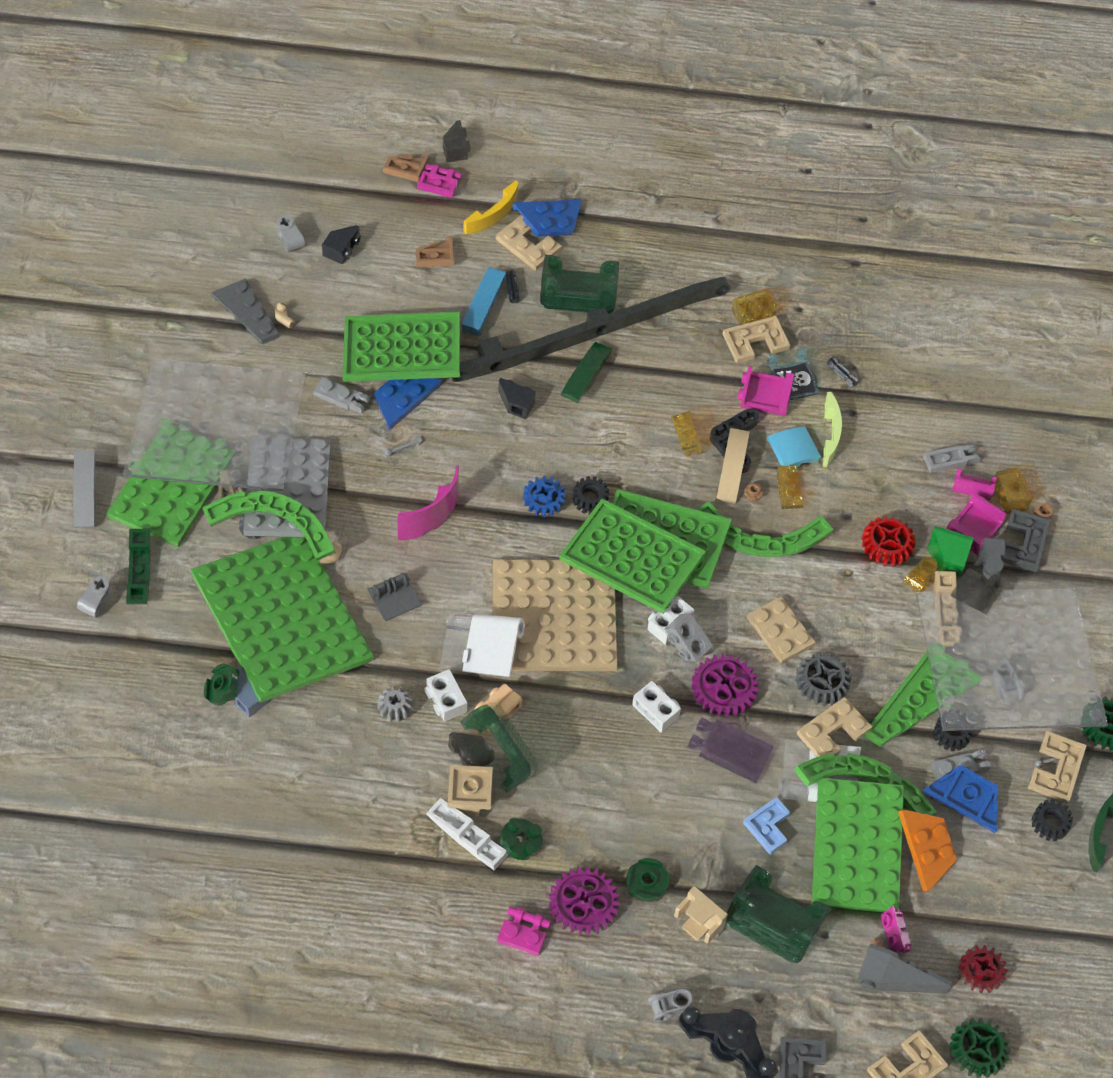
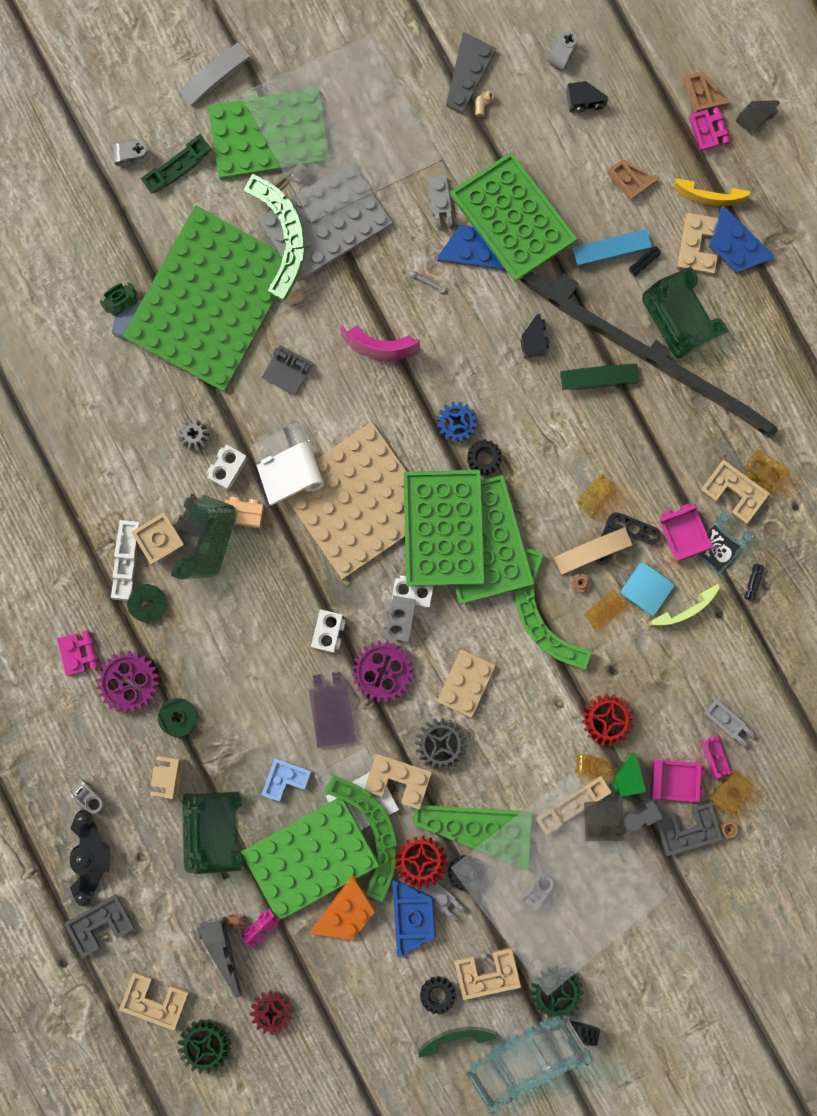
camera: 60 degrees right, 25 degrees up
none -> red gear [395,836,448,889]

